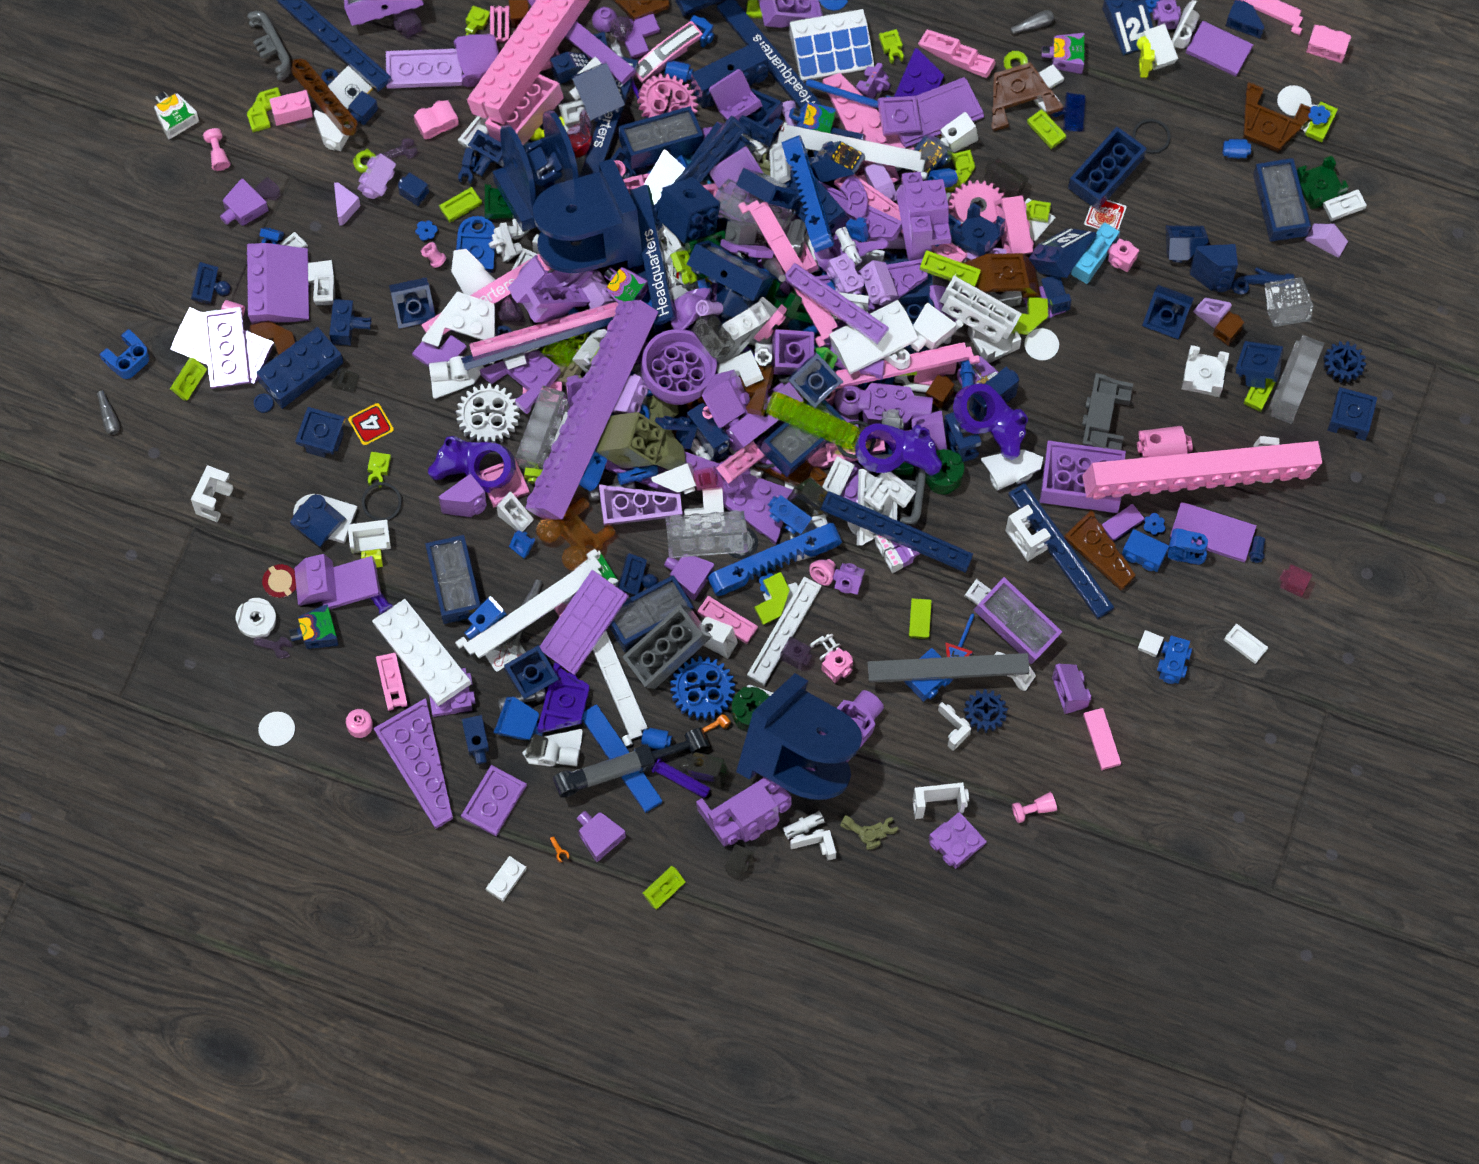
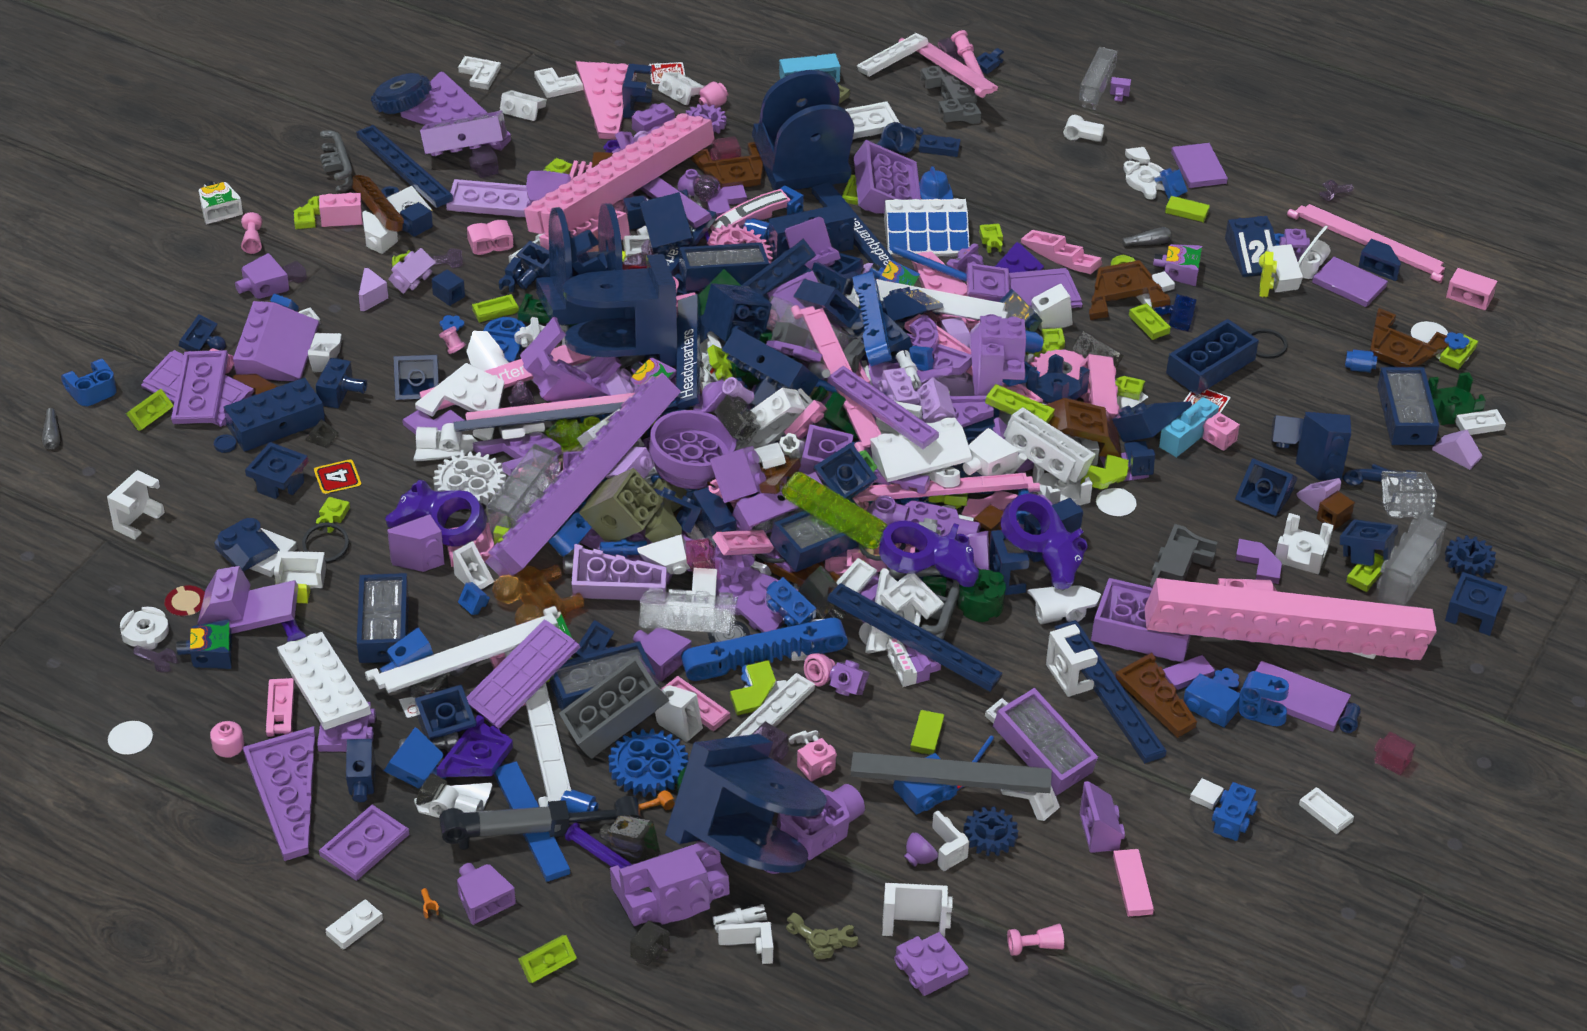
camera: 10 degrees right, 25 degrees down
none -> medium lavender brick [904,832,938,867]
none -> medium lavender tile [1236,539,1282,584]

